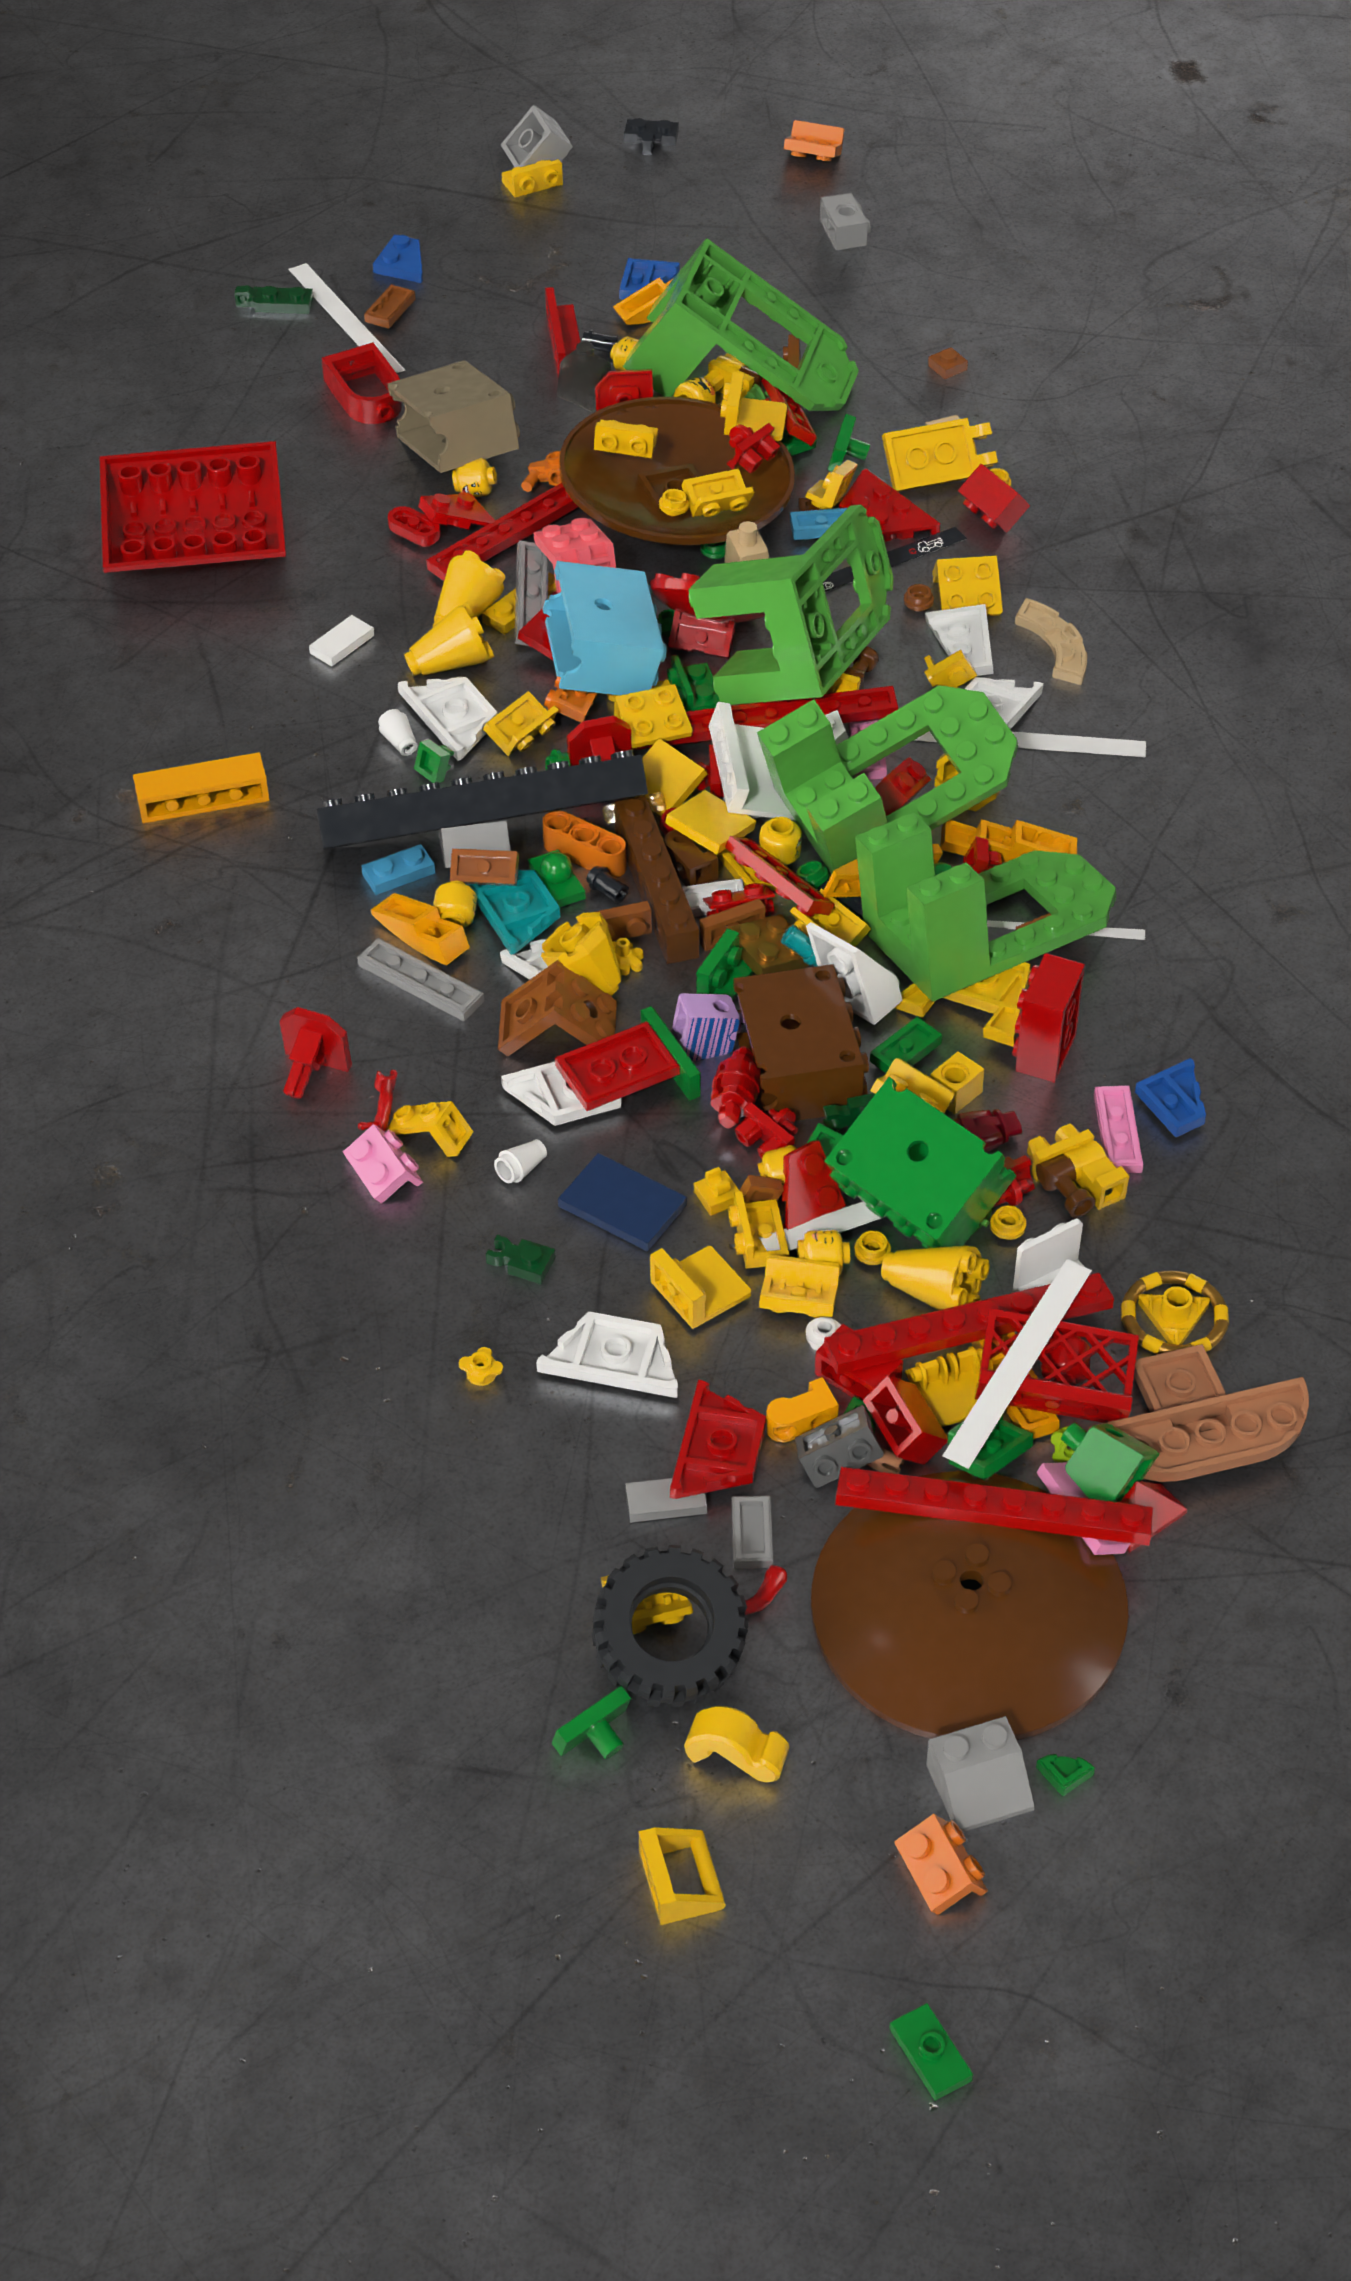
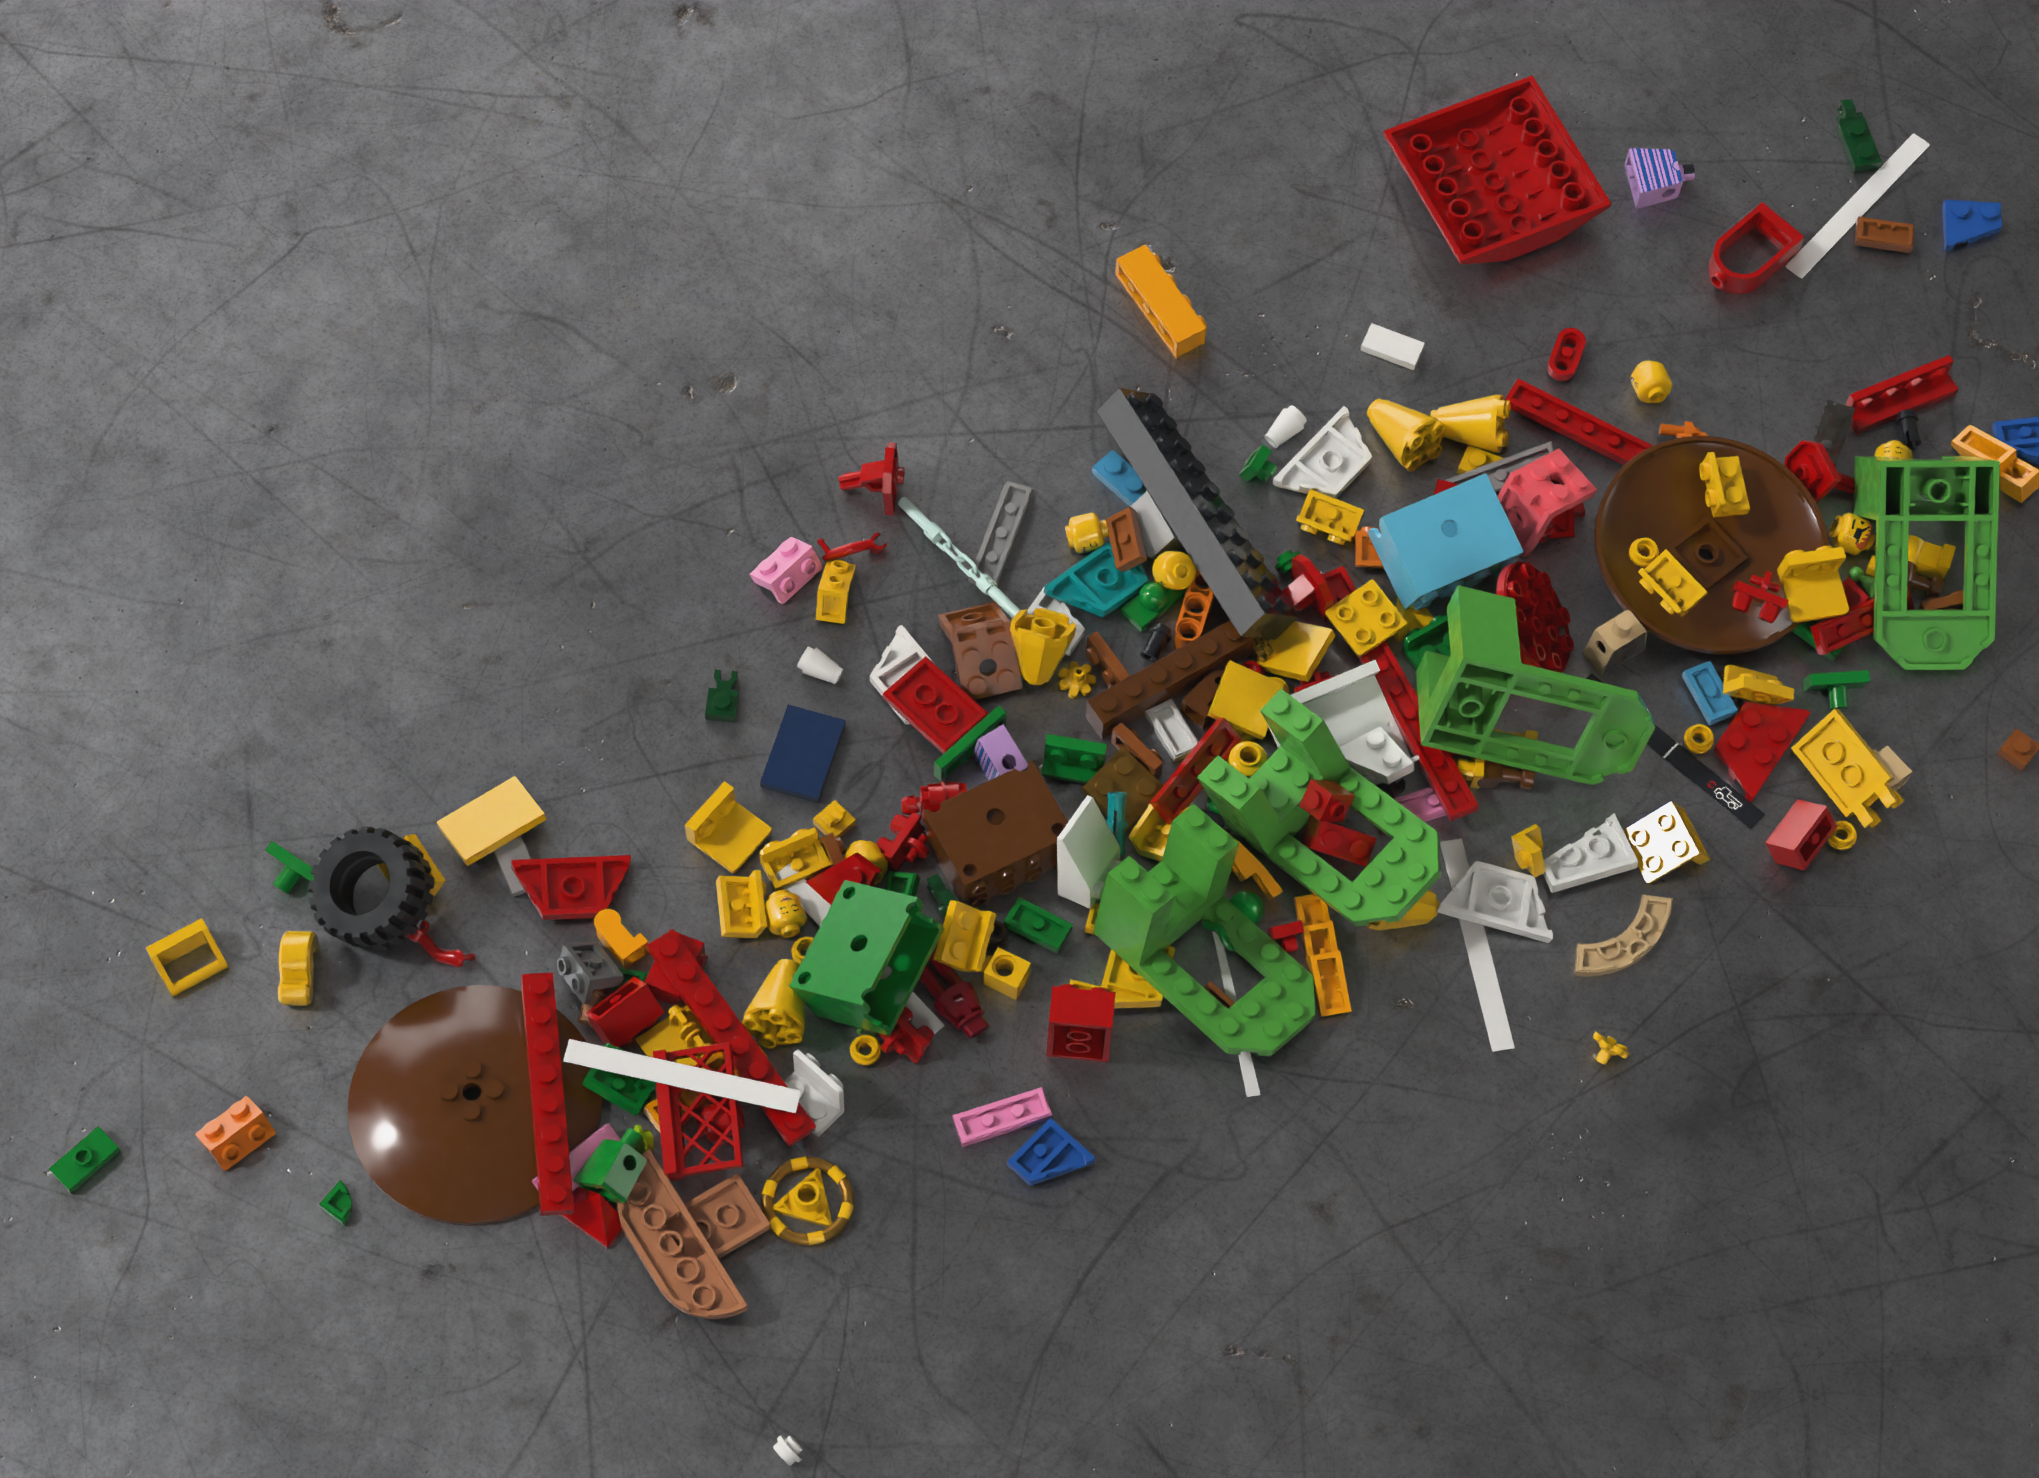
camera: 70 degrees right, 15 degrees up
light orange slope [371,893,470,965] -> none
dark tan gear [387,360,520,473] -> none
red wing [418,492,495,530] -> none
yellow plate [459,1347,503,1386] -> none
white wing [536,1311,678,1398] -> none
red hinge [703,883,775,917] -> none
light grey tile [732,1496,773,1569] -> none
white plate [806,1317,841,1351] -> none
dark orange plate [904,584,934,612] -> none
light grey slope [926,1716,1034,1832] -> none
yellow hips [1027,1123,1130,1218] -> none
none -> yellow tile [436,776,547,867]
none -> light aqua piece [898,497,1020,618]
none -> yellow head [1152,551,1196,590]
none -> red brick [1299,779,1355,822]
none -> yellow plant [1593,1031,1630,1065]
none -> lavender torso [1625,148,1695,209]

